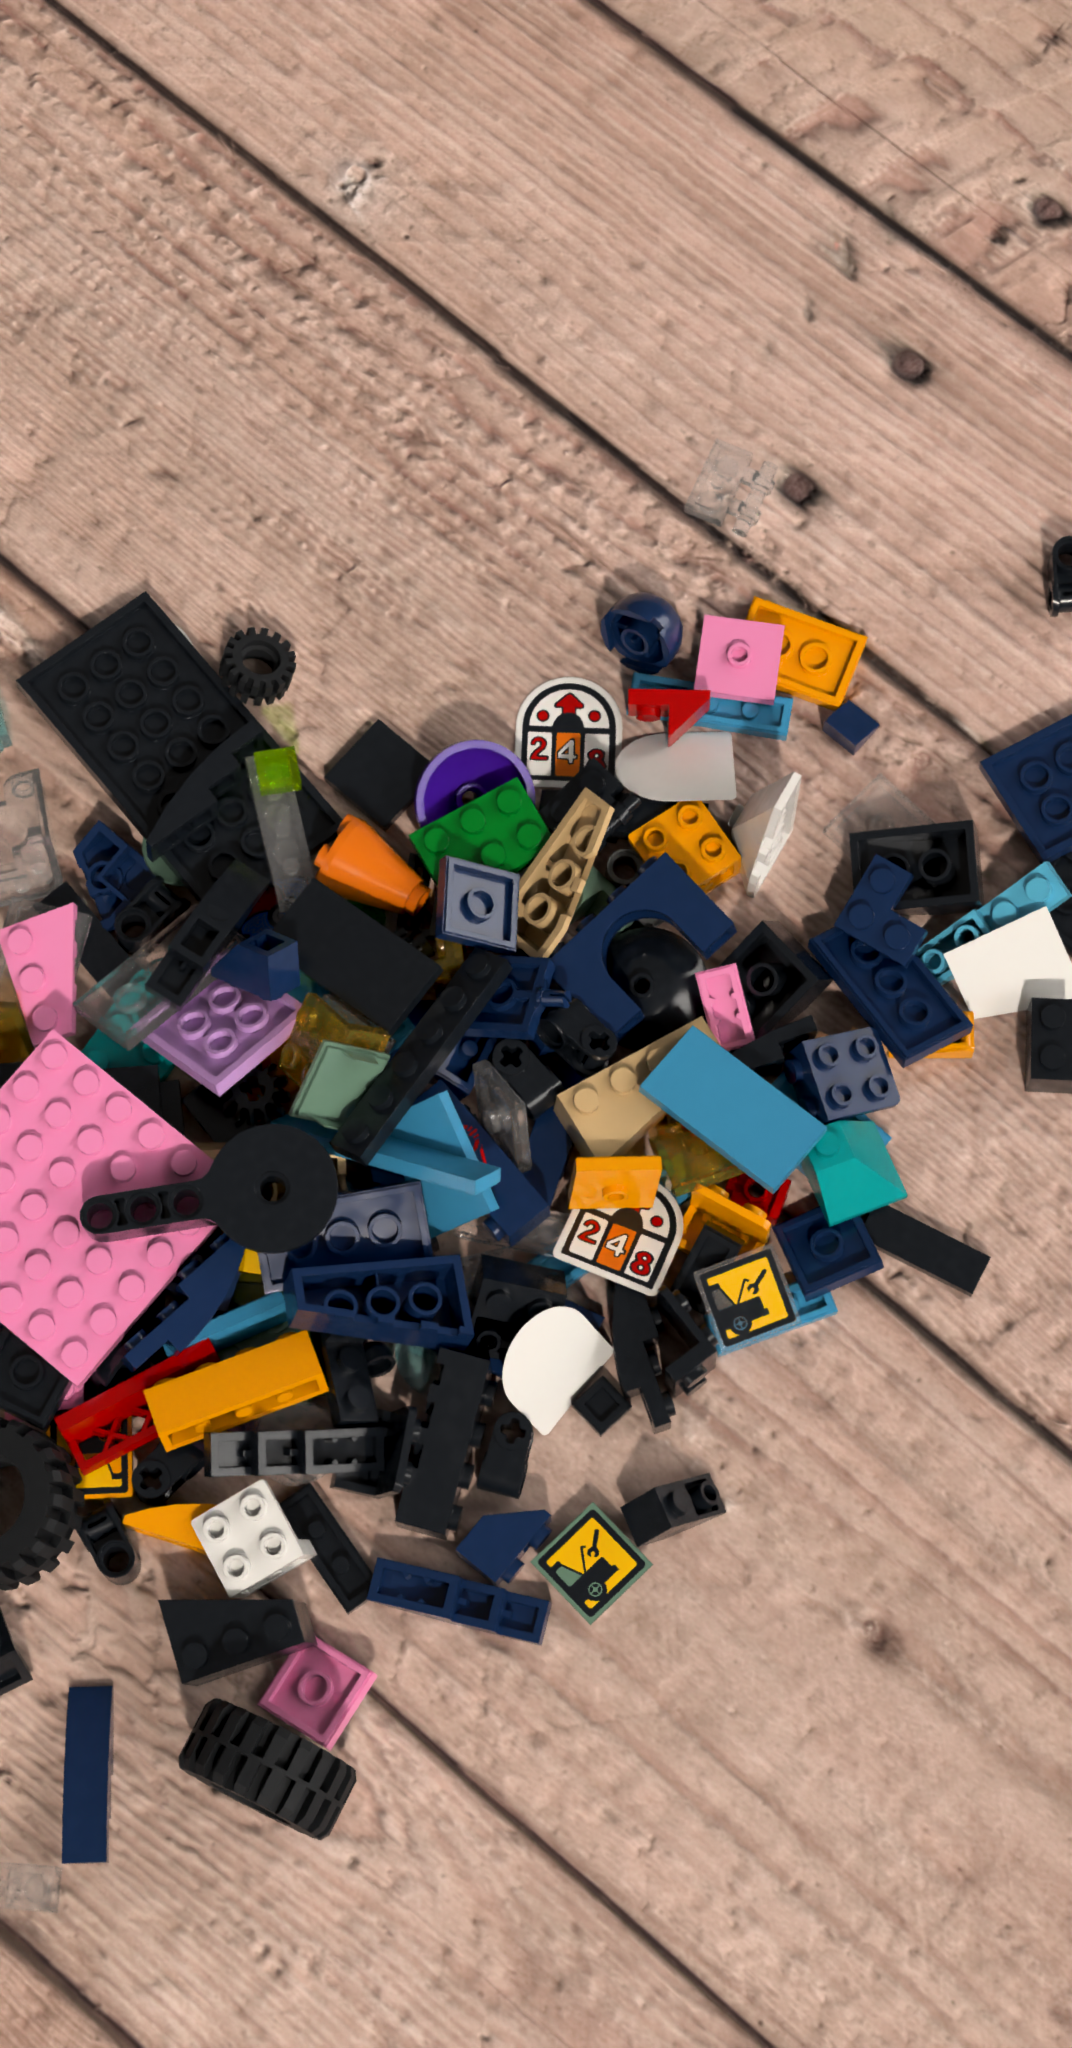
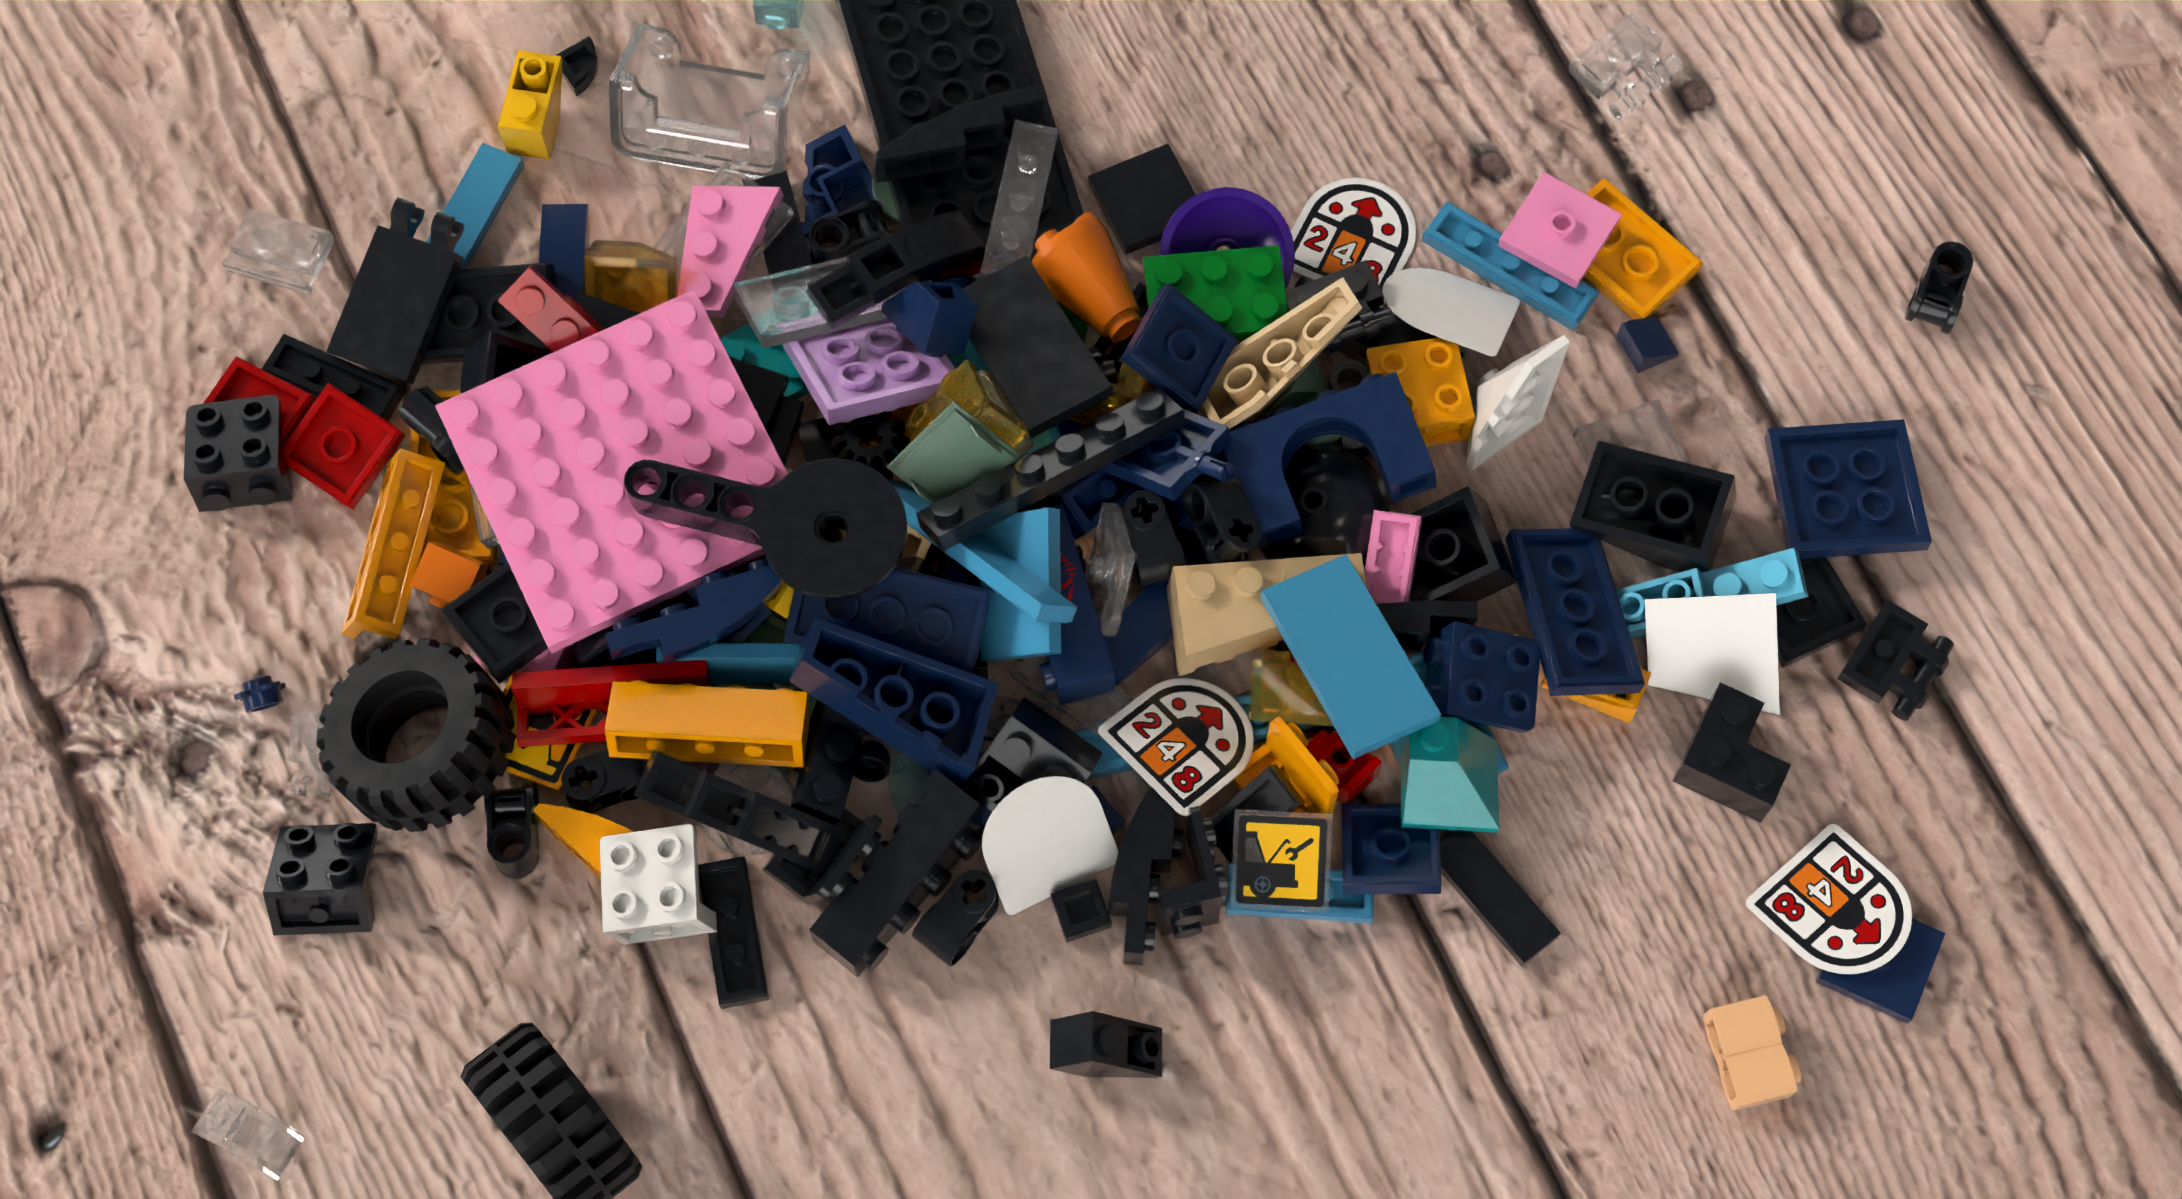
camera: 20 degrees right, 5 degrees down
dark blue slope [62,1686,114,1864] -> none
black wedge [158,1599,318,1686] -> none
black tyre [219,627,296,706] -> none
clear neon green plate [254,746,302,796] -> none
bright pink plate [257,1636,378,1751] -> none
dark blue slope [366,1557,552,1646] -> none
dark blue slope [455,1510,552,1587] -> none
piece [530,1502,653,1625] -> none
light orange plate [567,1155,662,1209] -> none
dark blue cylinder [600,592,683,675] -> none
red slope [628,688,711,747] -> none
dark blue plate [834,854,928,968] -> none

